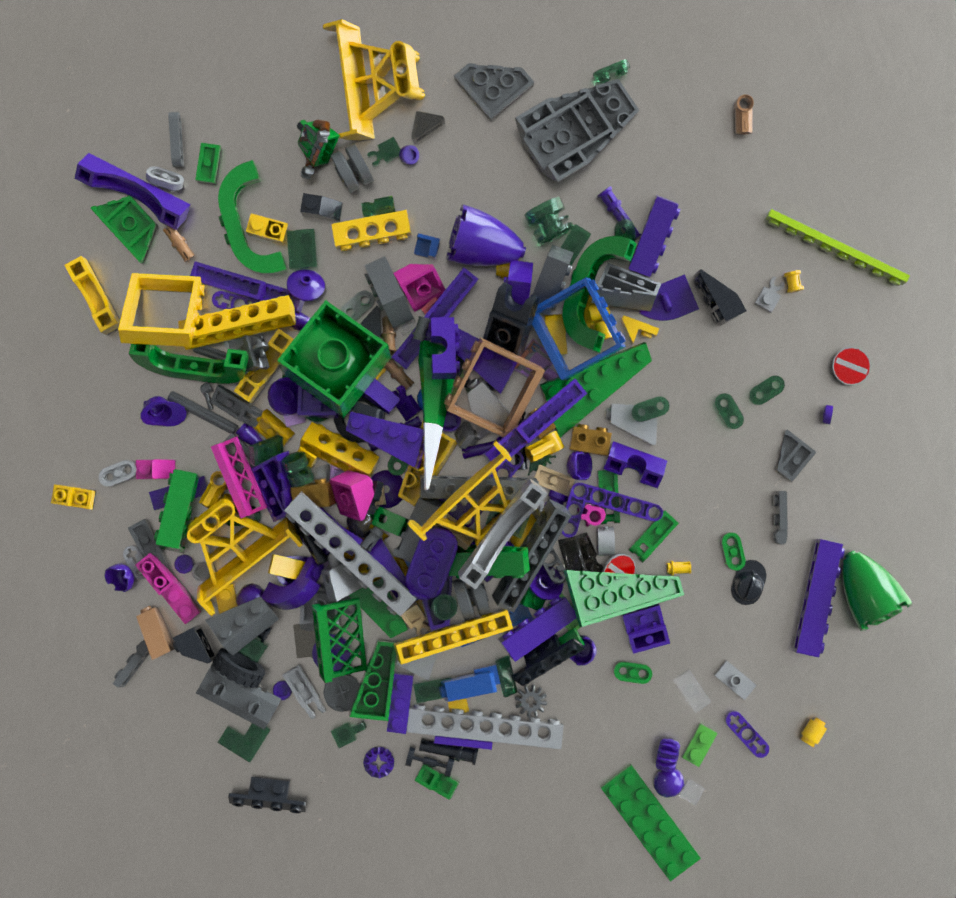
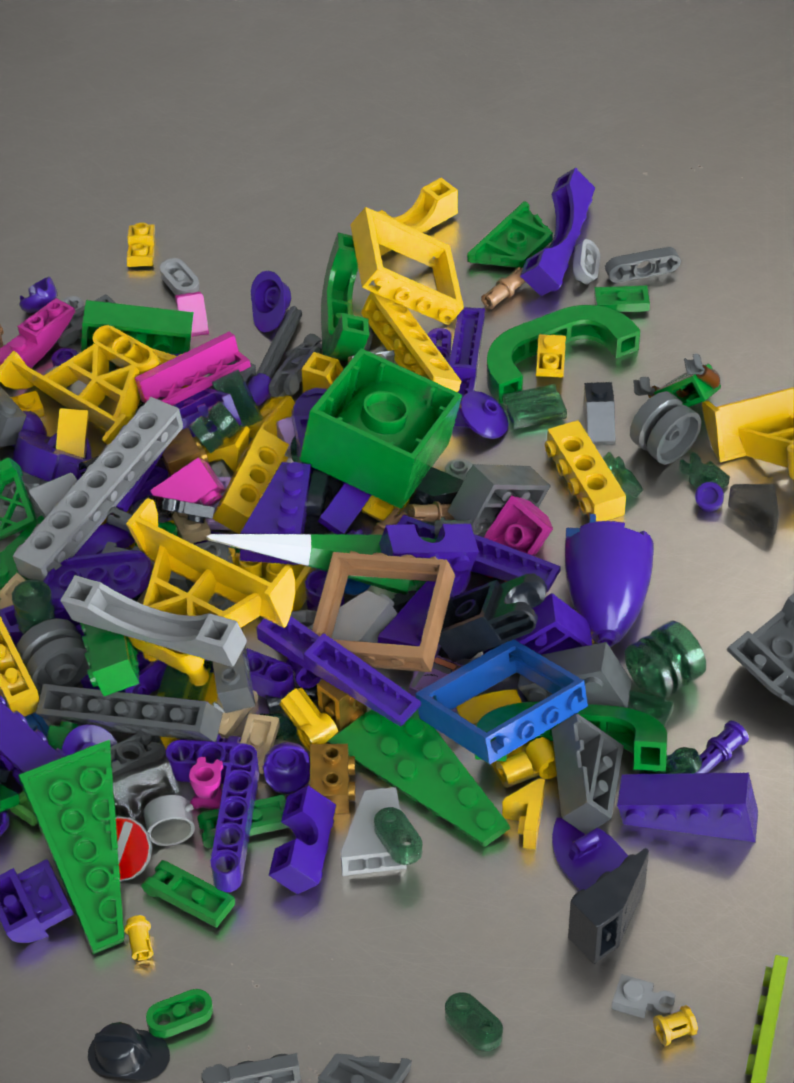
camera: 80 degrees right, 40 degrees down
clear green plate [714,393,744,429] -> none

